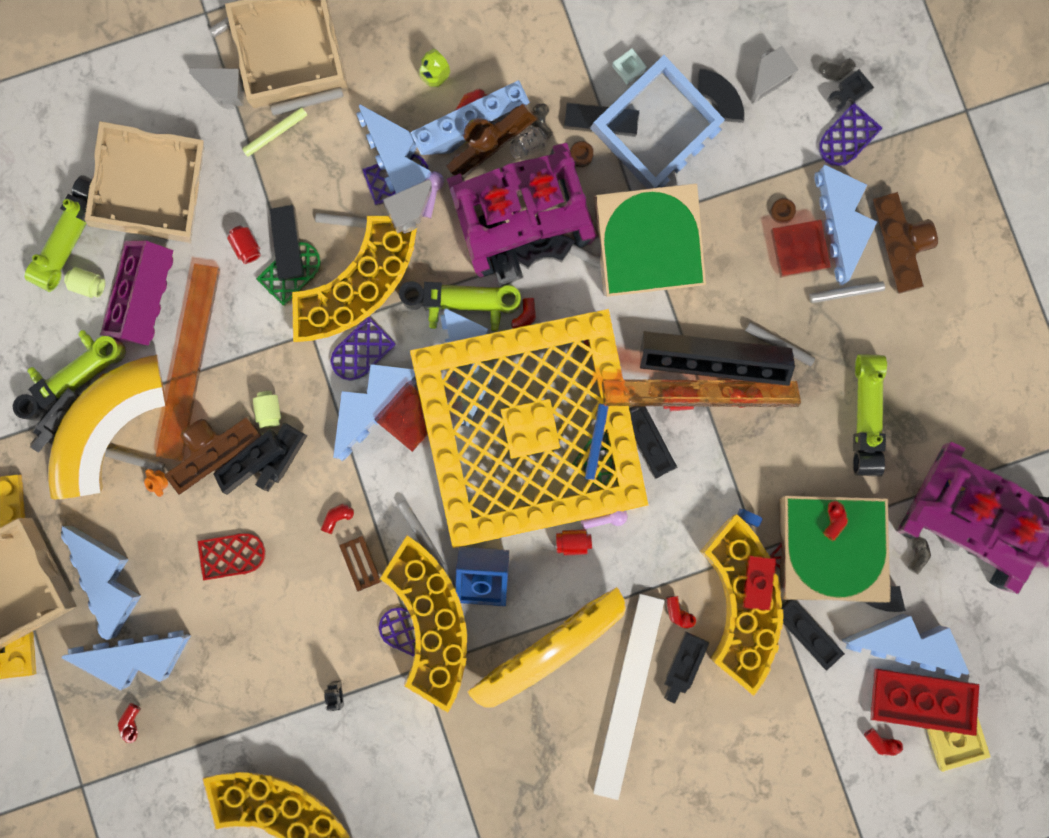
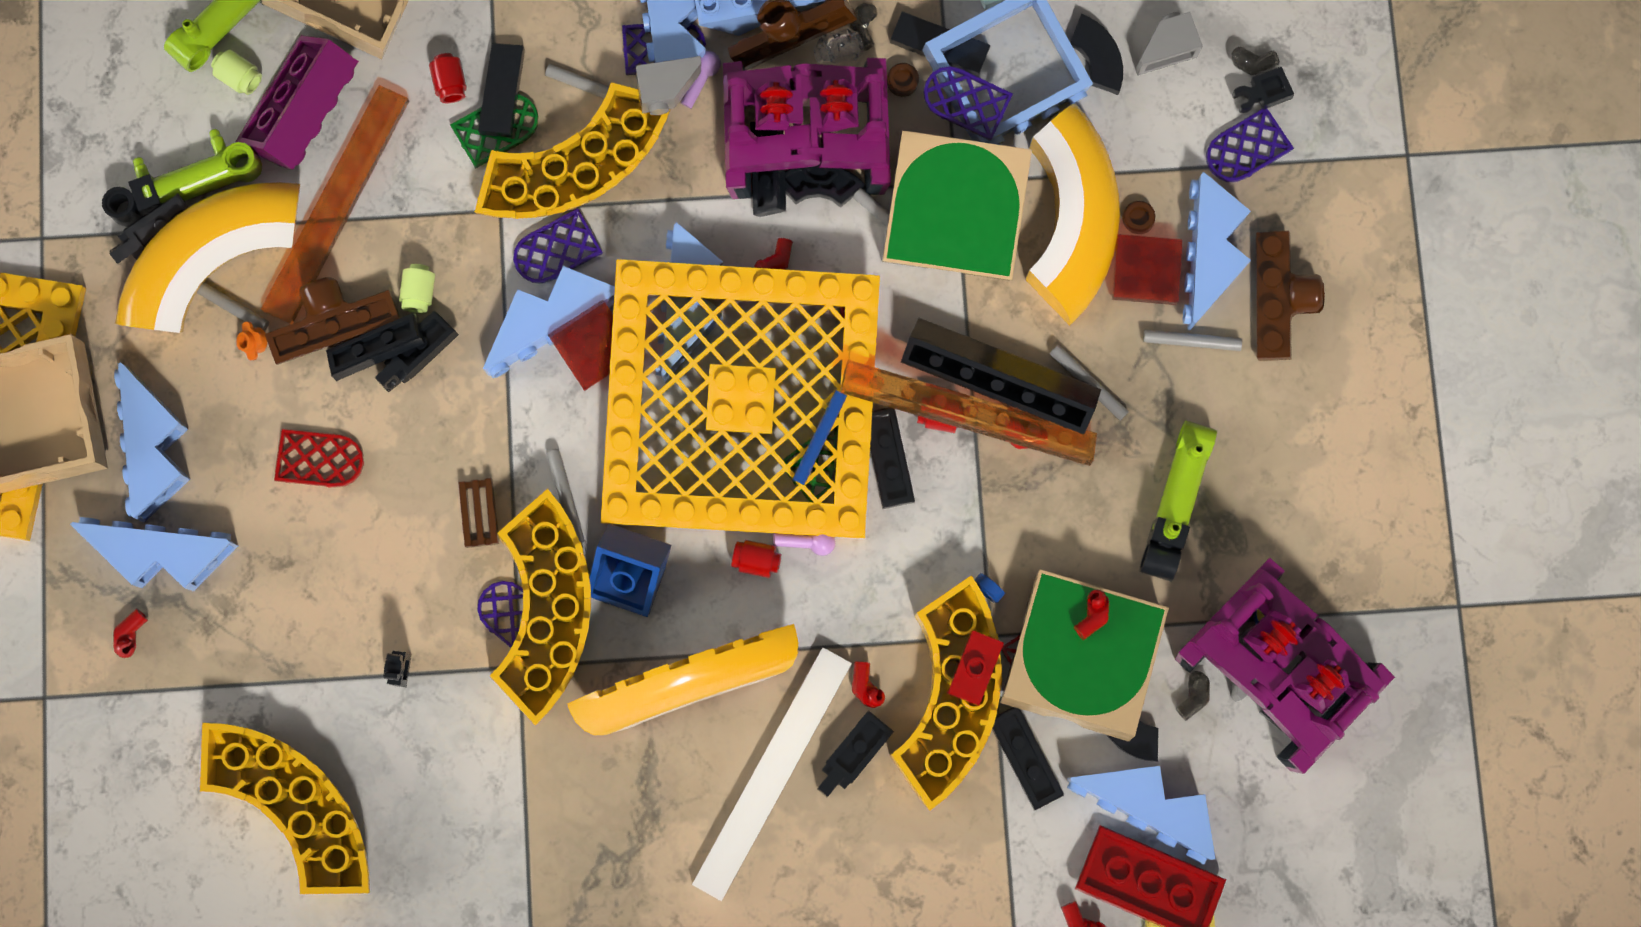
camera: 10 degrees right, 5 degrees down
red arm [320,504,354,534] -> none
lime piece [399,281,521,332] -> none
none -> dark purple window [923,66,1013,141]
none -> yellow brick [1026,103,1120,326]

